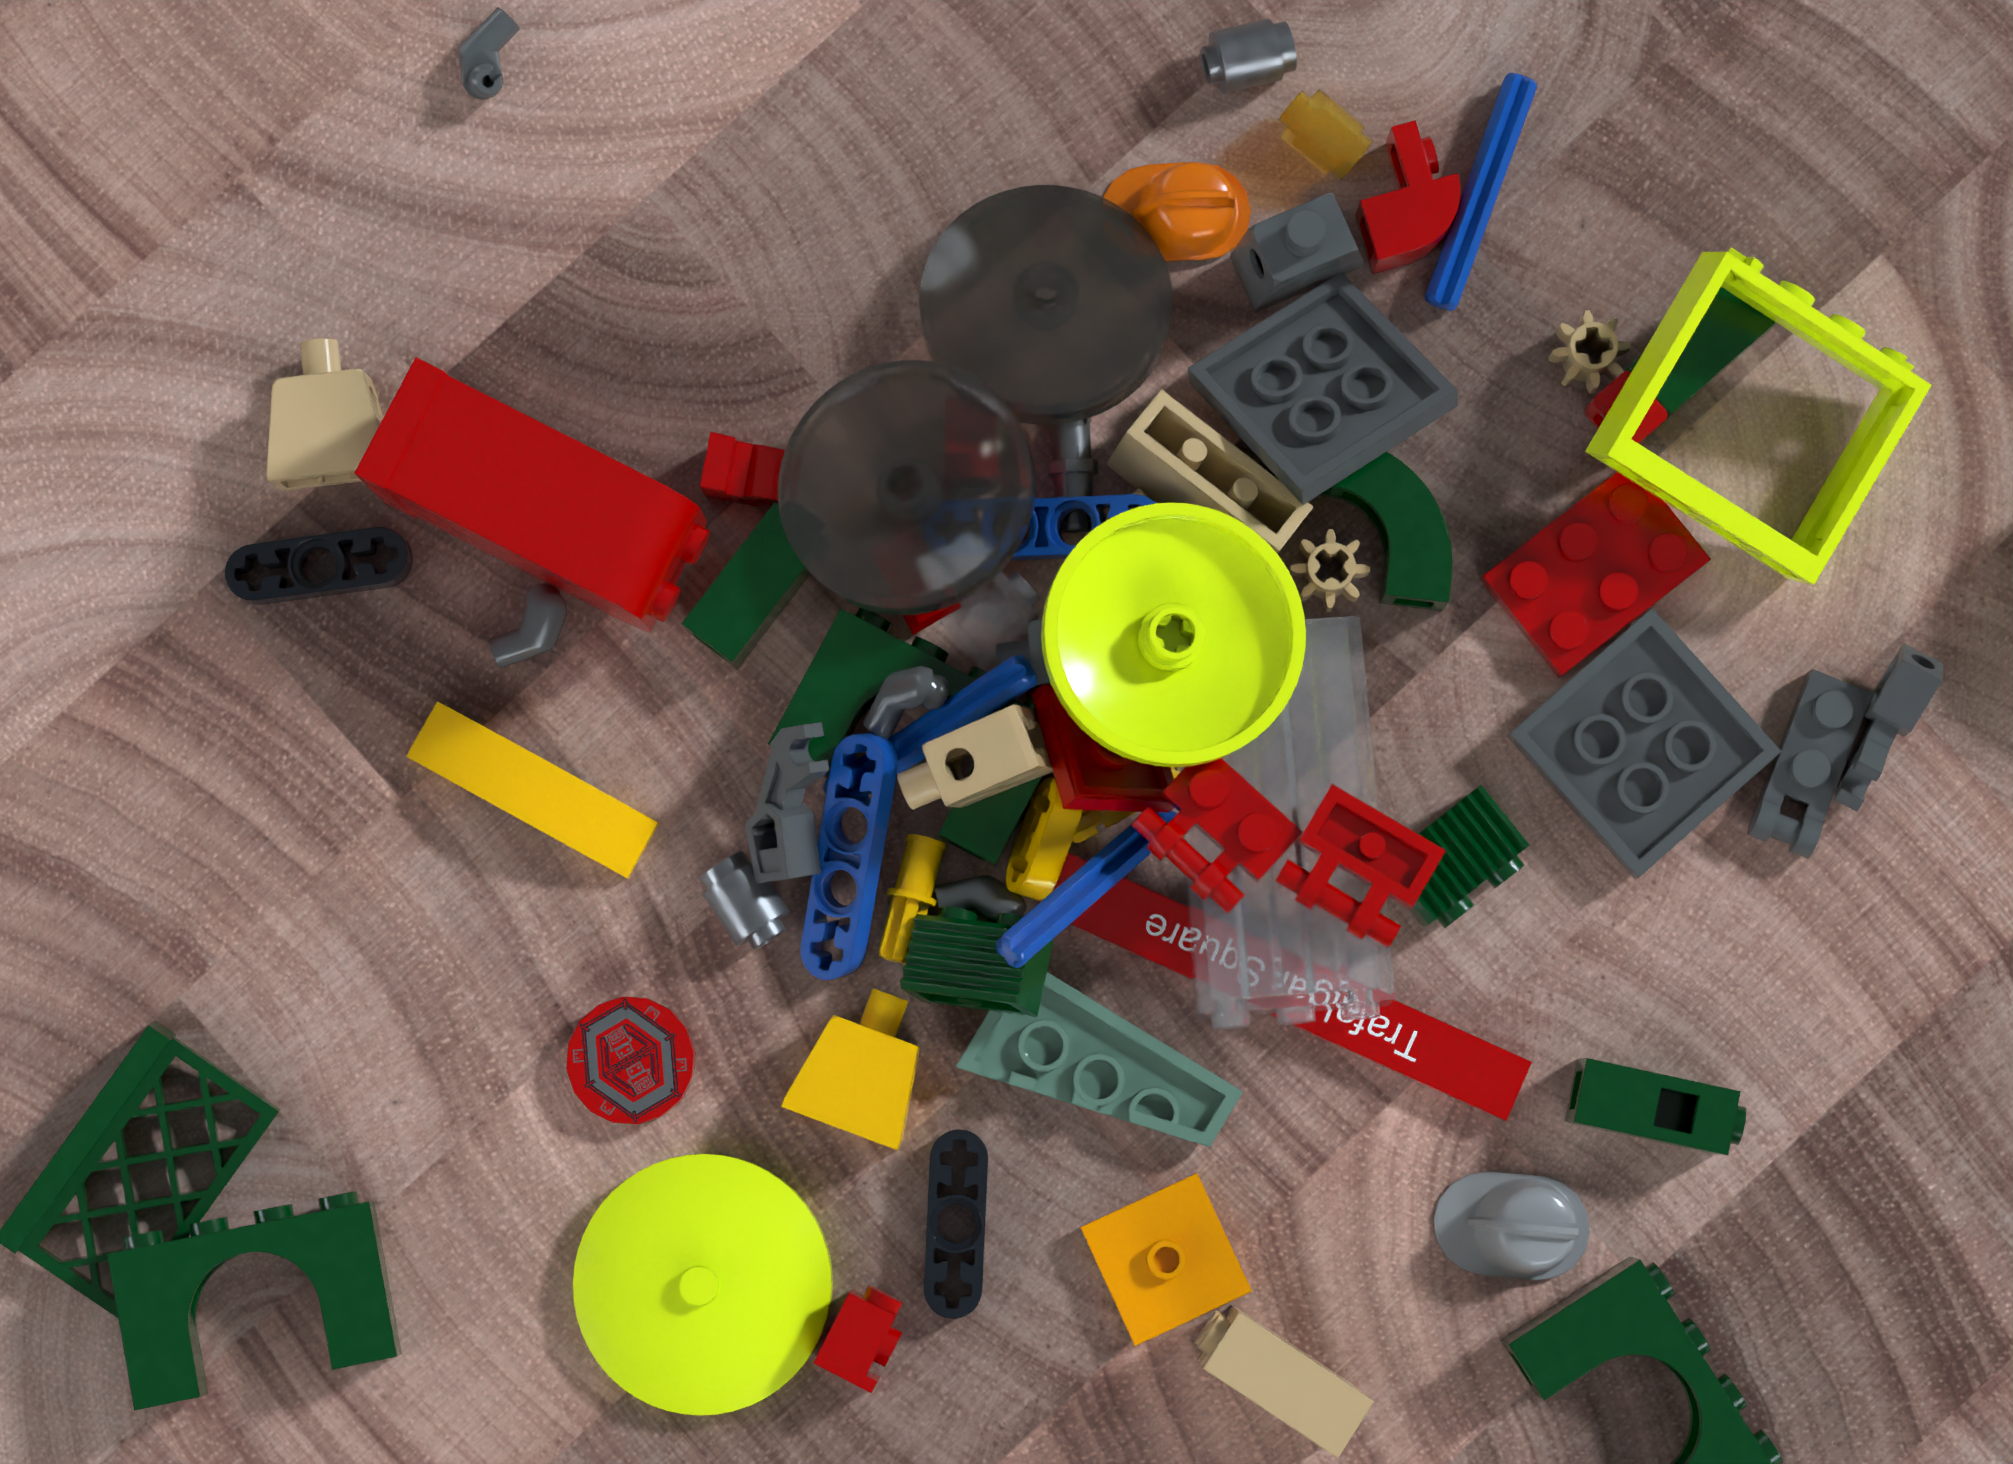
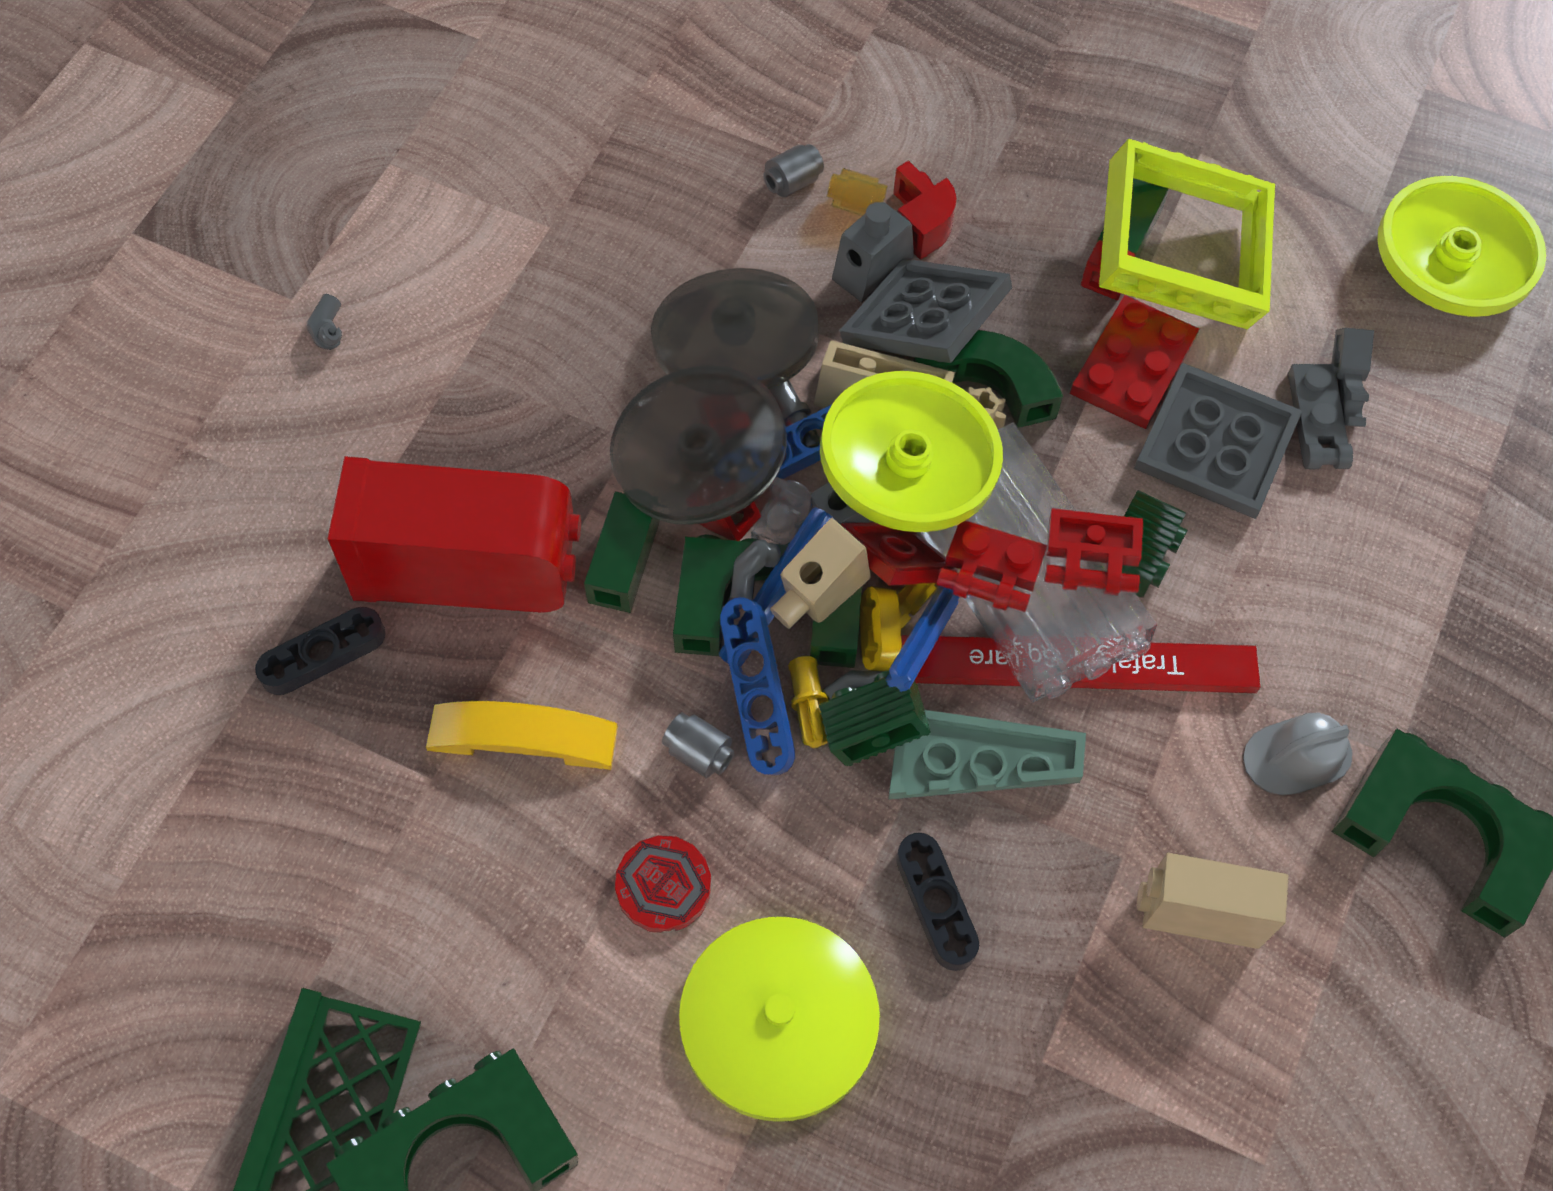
camera: 30 degrees left, 20 degrees down
tan torso [266,338,384,492] -> none
dark grey arm [489,584,567,668] -> none
red leg [700,432,802,509] -> none
dark grey piece [744,722,829,883] -> none
yellow torso [781,988,920,1150] -> none
red brick [814,1285,903,1393] -> none
light orange plate [1080,1172,1252,1346] -> none
orange piece [1099,162,1251,263] -> none
blue axle [1425,73,1537,311] -> none
tan gear [1548,310,1631,394] -> none
dark green brick [1565,1058,1746,1155] -> none

